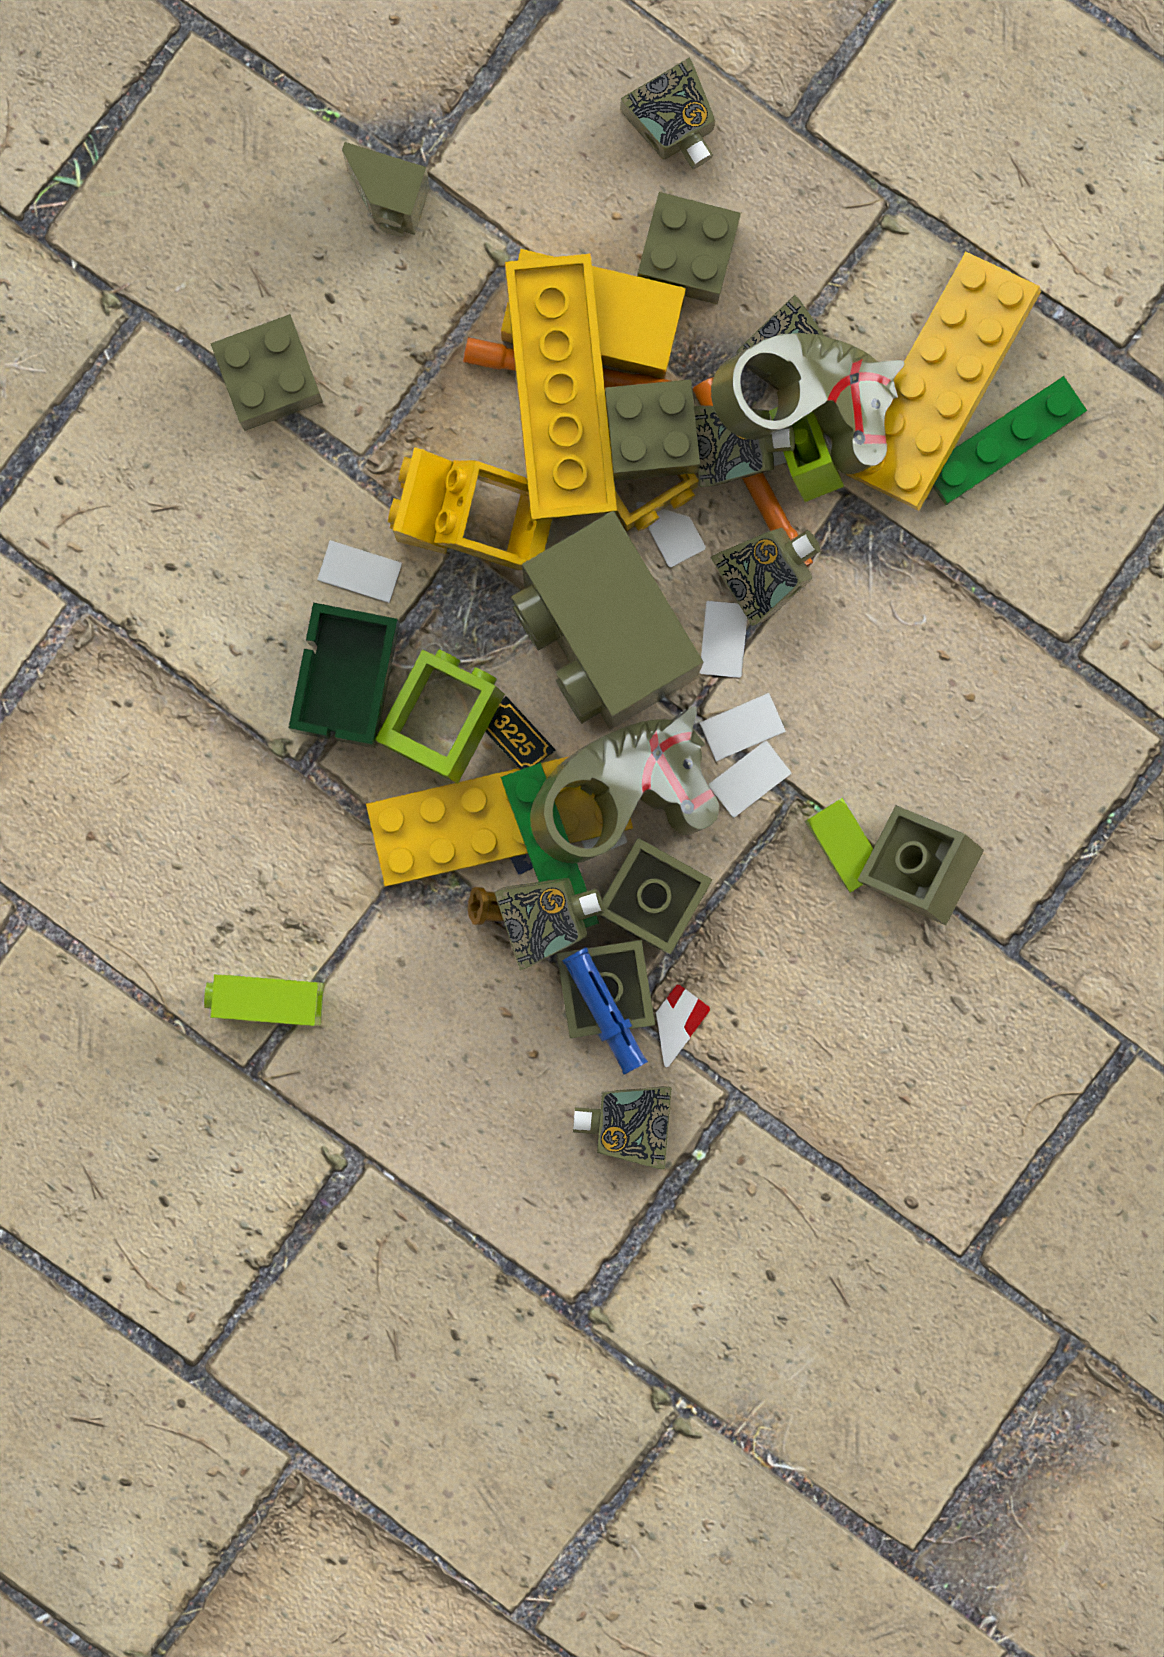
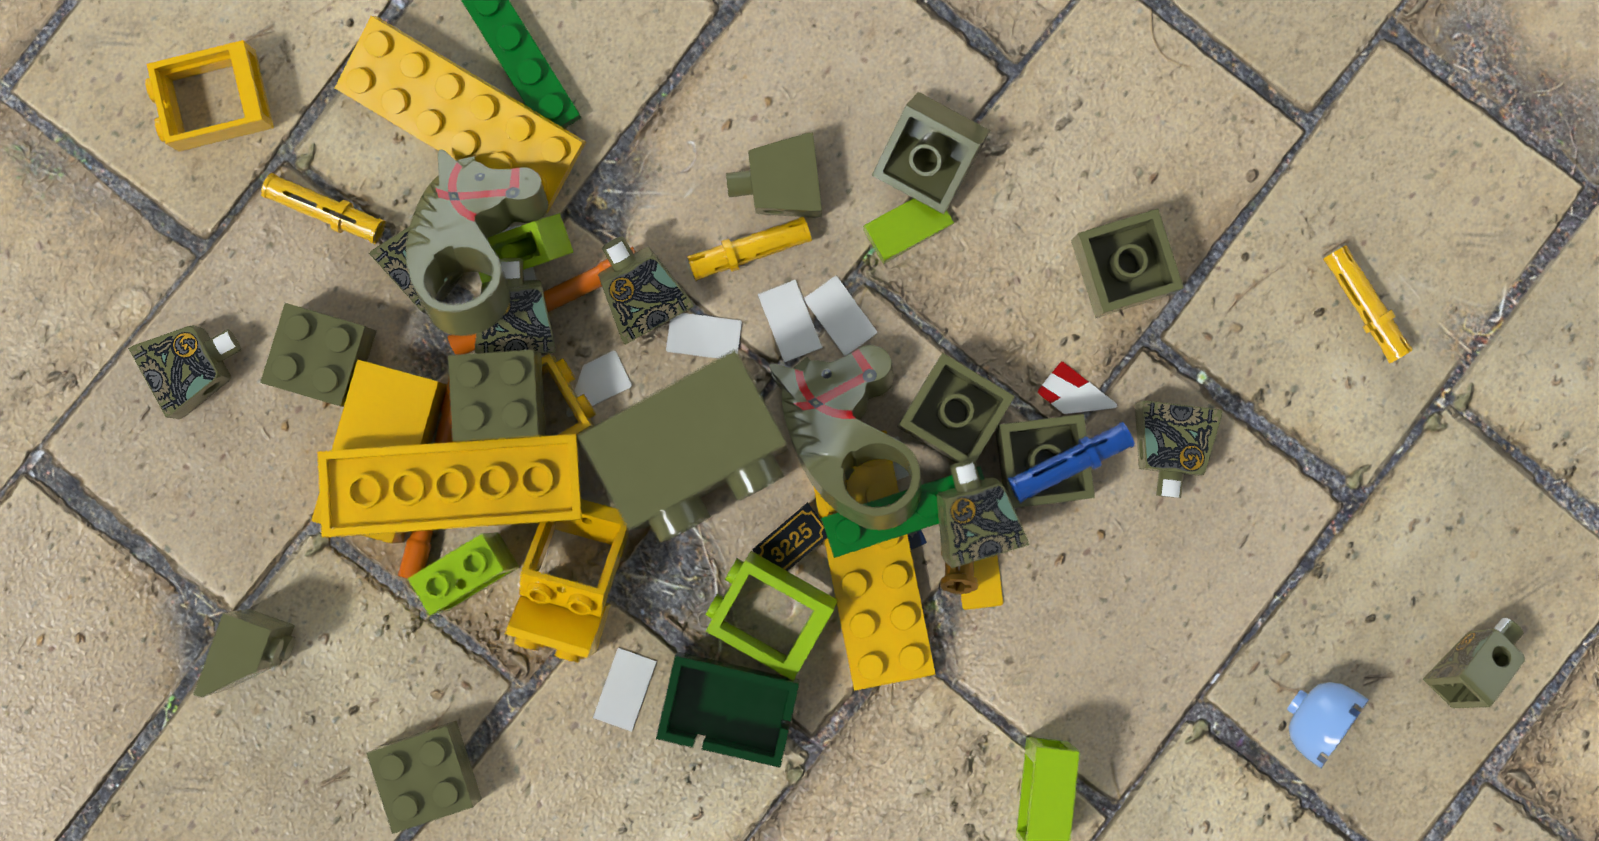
camera: 80 degrees left, 0 degrees up
none -> yellow window [145,40,274,152]
none -> yellow pin [261,173,386,244]
none -> lime window [408,532,520,616]
none -> yellow pin [687,216,812,281]
none -> olive torso [726,132,822,218]
none -> yellow sticker [961,555,1003,610]
none -> olive brick [1071,209,1184,318]
none -> light blue cylinder [1287,682,1369,768]
none -> yellow pin [1323,245,1413,364]
none -> olive torso [1423,618,1525,709]

